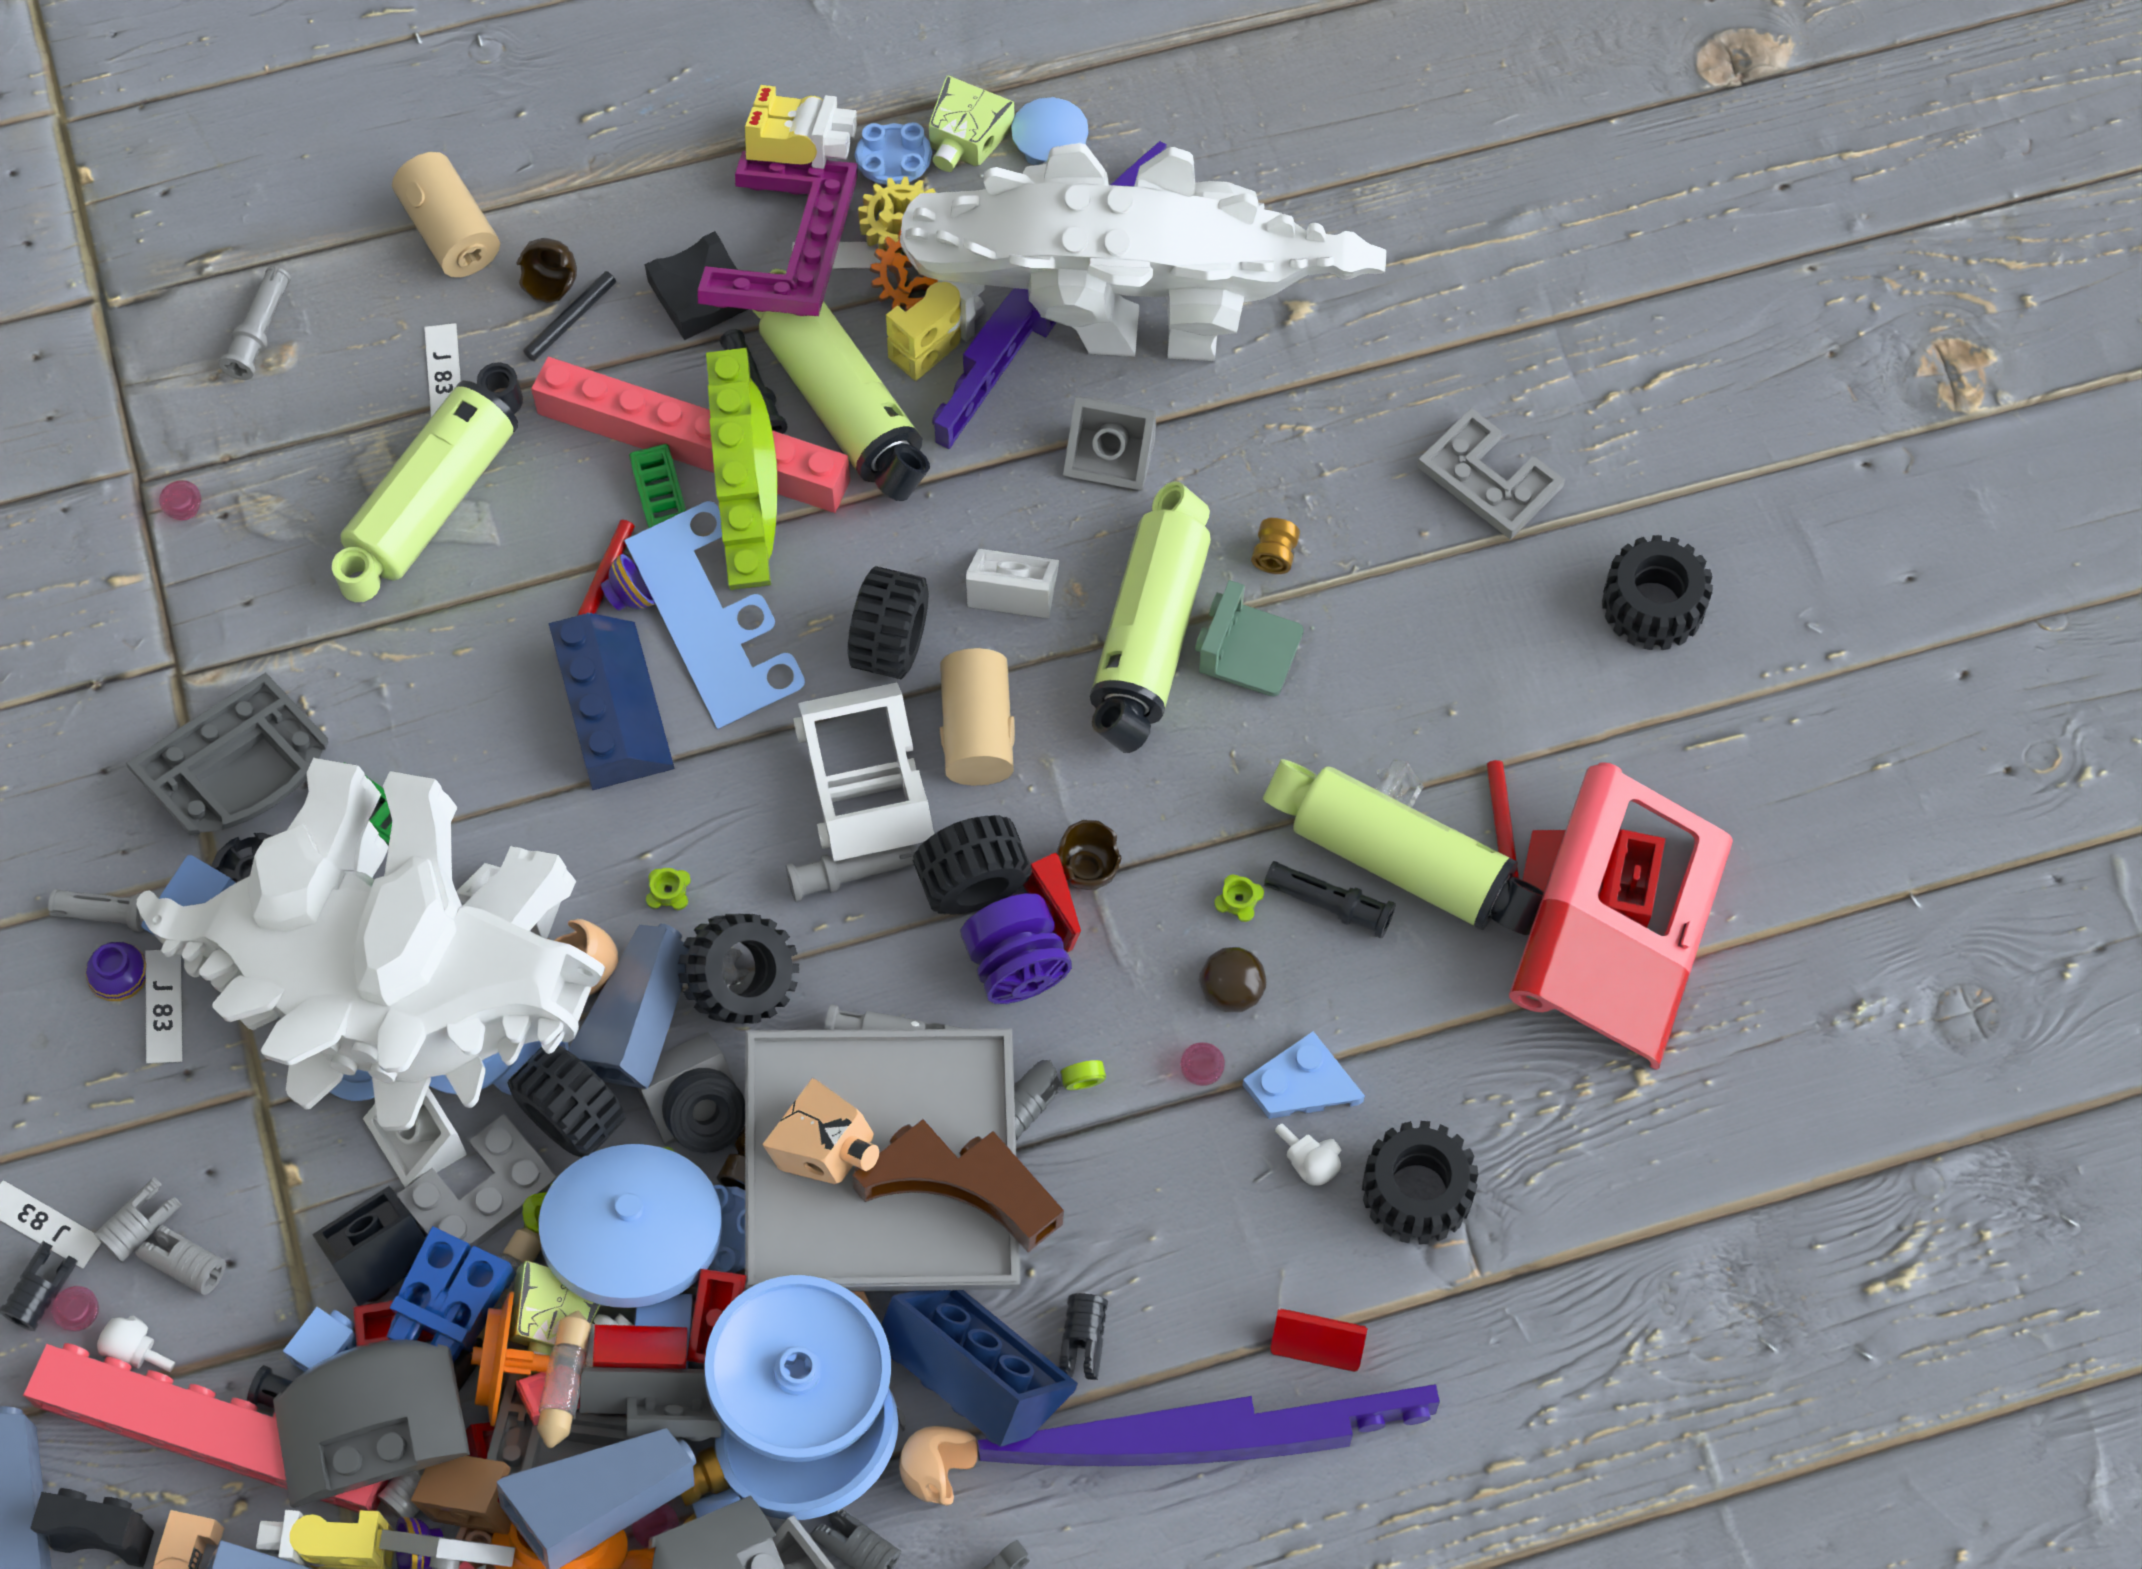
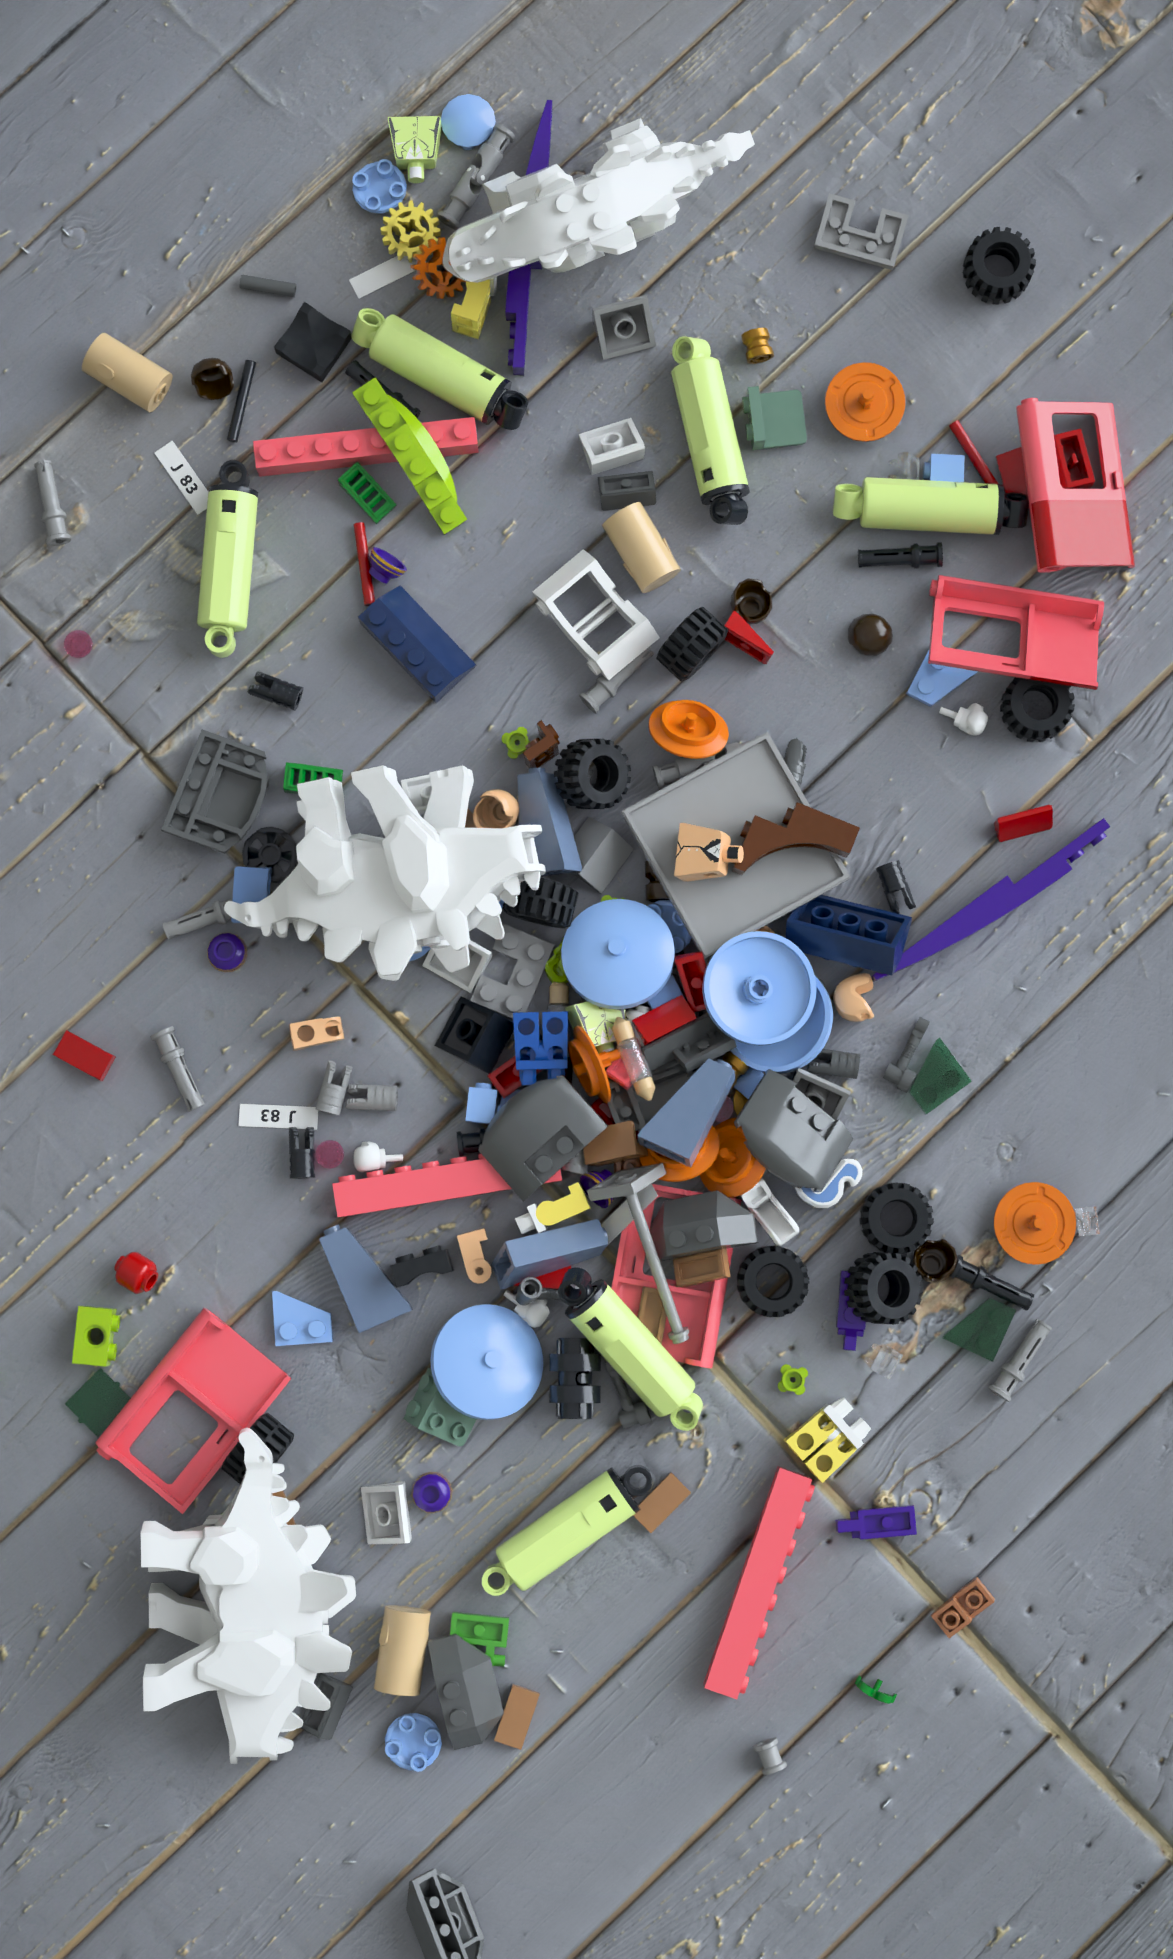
camera: 30 degrees left, 20 degrees up
white sticker [145,950,182,1063] -> none
light blue piece [624,501,805,729] -> none
black tyre [662,1068,745,1153] -> none
magenta plate [697,151,858,317] -> none
hips [745,85,857,169] -> none
black tyre [847,566,929,679] -> none
dark purple wheel [960,894,1072,1004] -> none
lime tile [1060,1060,1106,1090] -> none
clear pink plate [1181,1042,1225,1086] -> none
lime plate [1214,875,1264,922] -> none
none -> dark grey piece [239,275,296,297]
none -> black hinge [247,671,303,711]
none -> light nougat leg [289,1017,345,1051]
none -> reddish brown bracket [523,720,560,769]
none -> dark grey slope [598,471,656,511]
none -> orange piece [648,700,729,759]
none -> orange piece [825,362,906,442]
none -> light blue brick [923,454,965,482]
none -> coral piece [928,575,1104,690]

